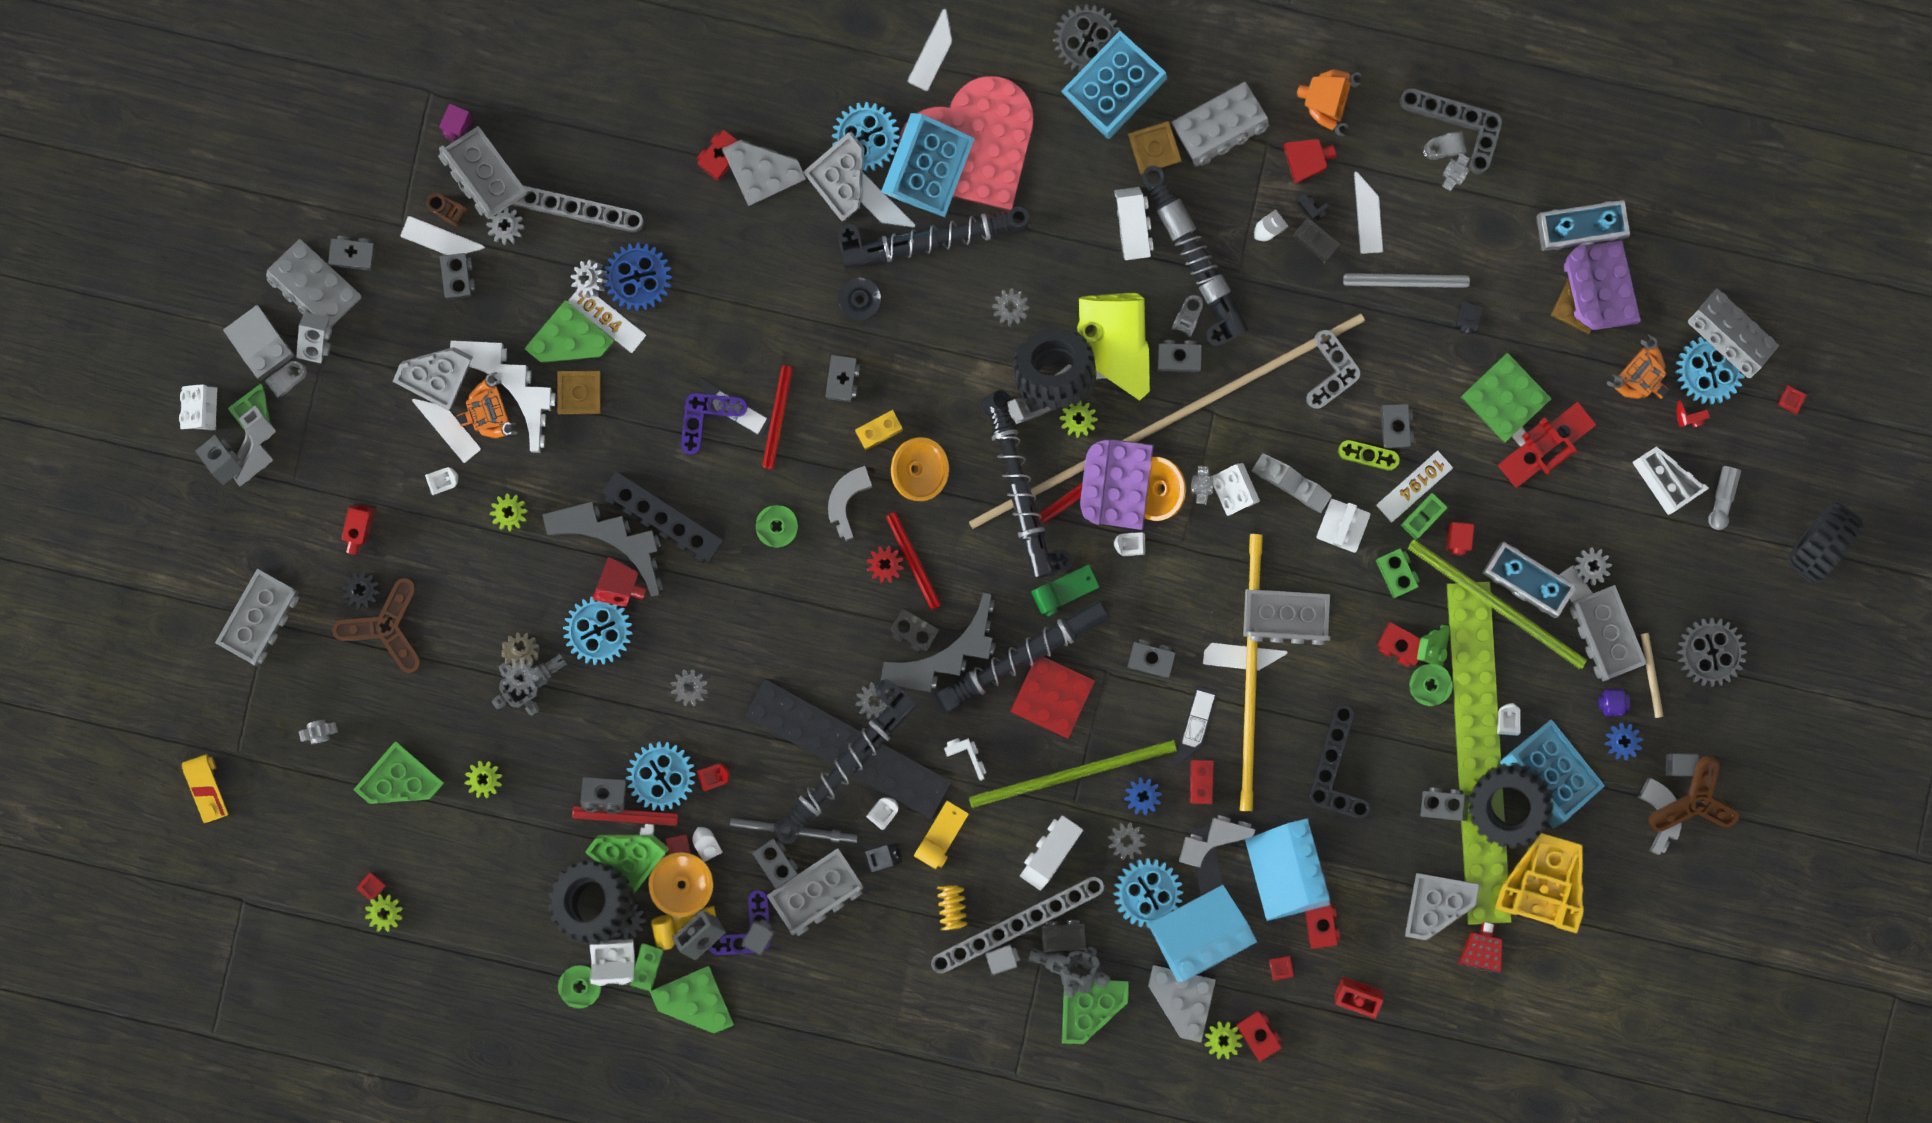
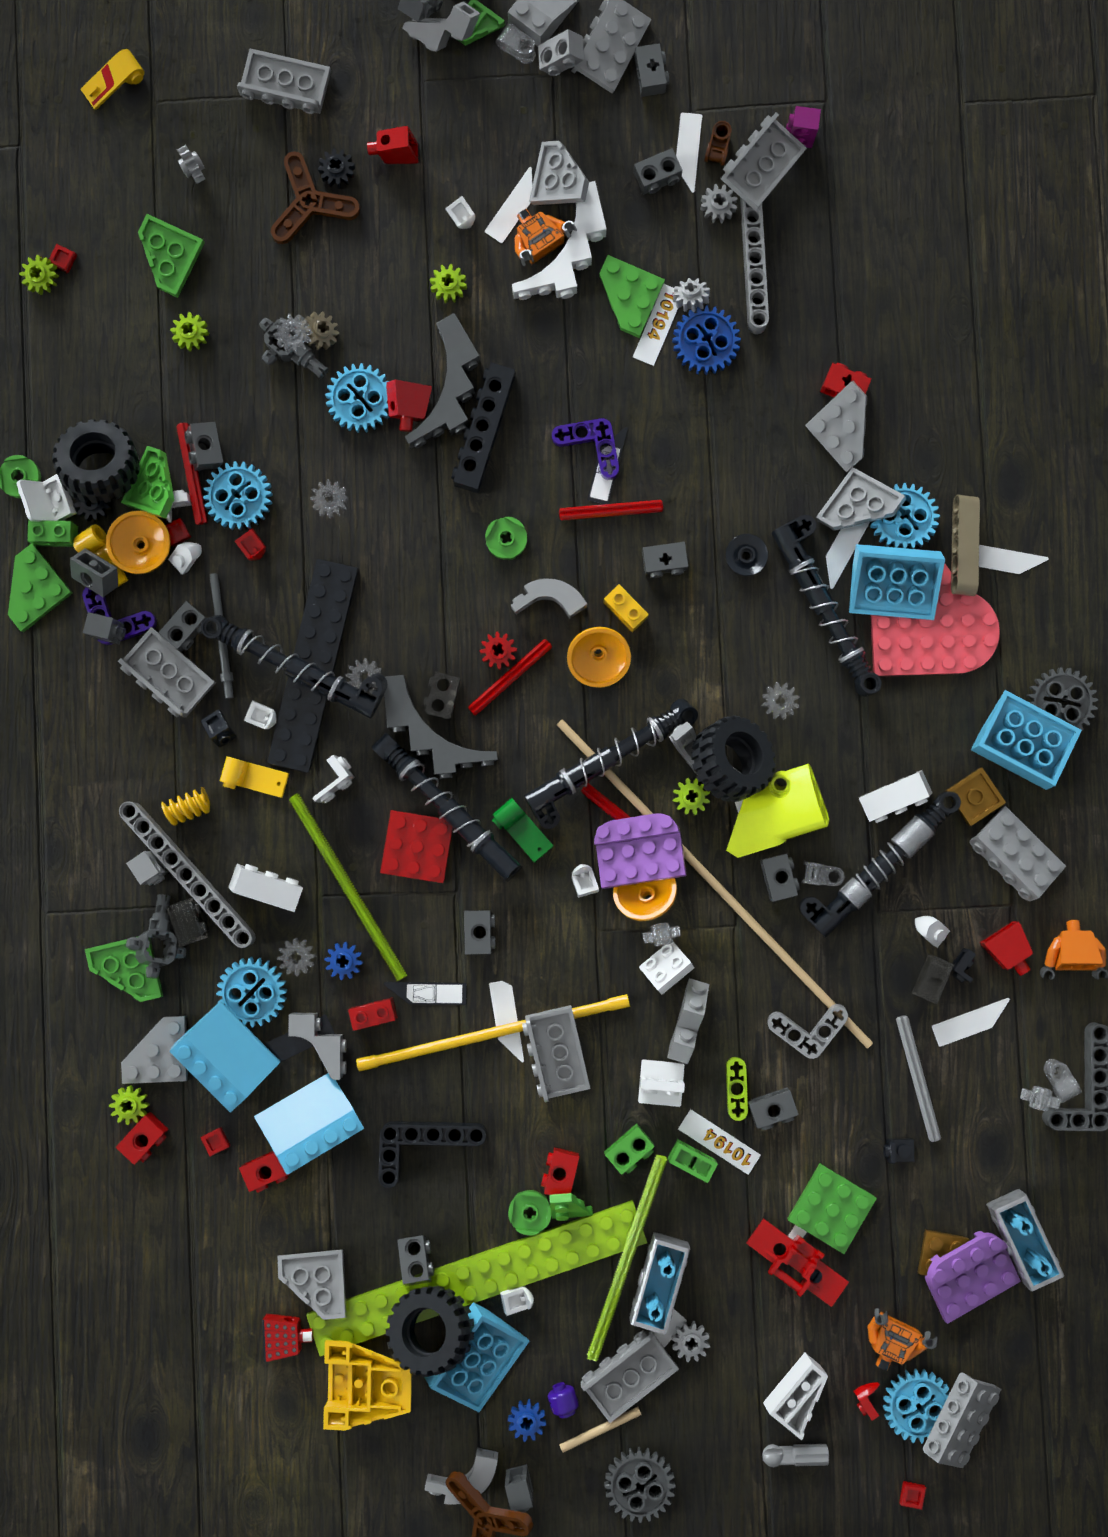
camera: 80 degrees right, 0 degrees up
pearl gold plate [557,371,601,414] -> none
red brick [1335,976,1383,1019] -> none
red brick [1446,522,1474,556] -> none
none -> dark tan beam [951,495,980,596]

